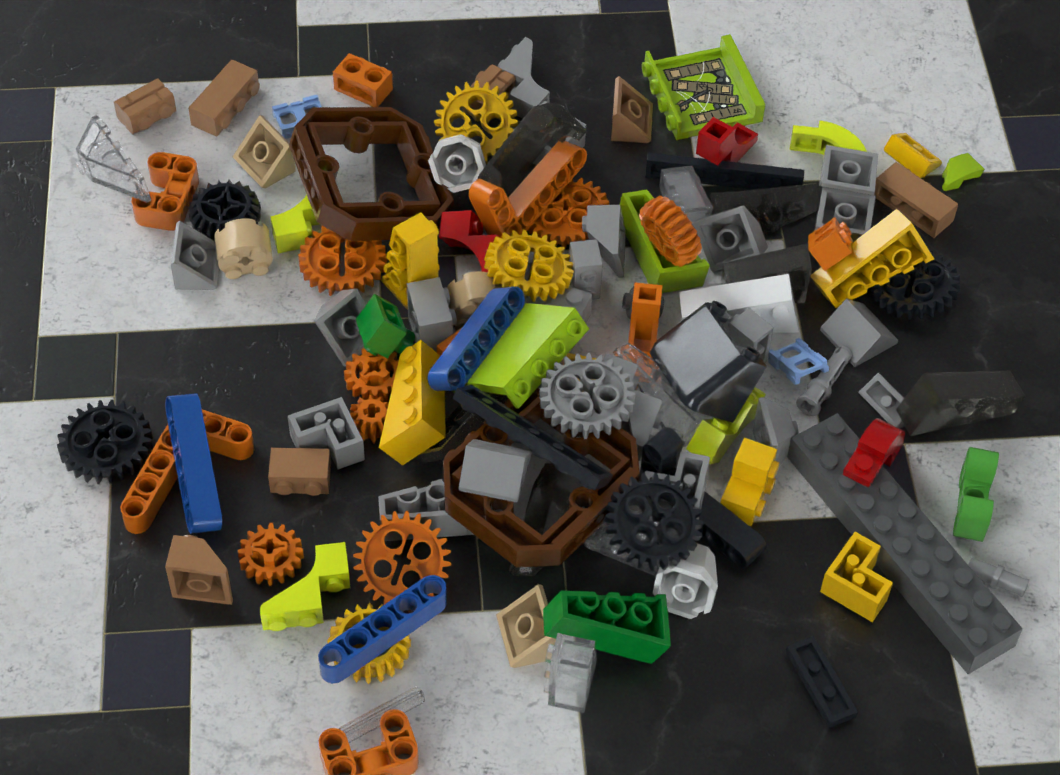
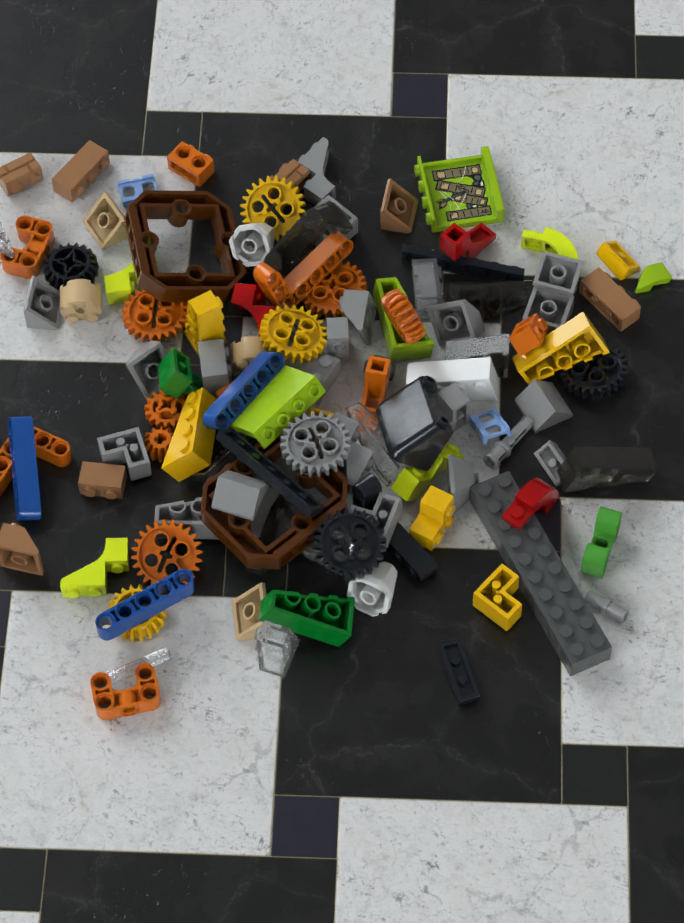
camera: 10 degrees right, 5 degrees up
orange gear [238,523,304,586] -> none

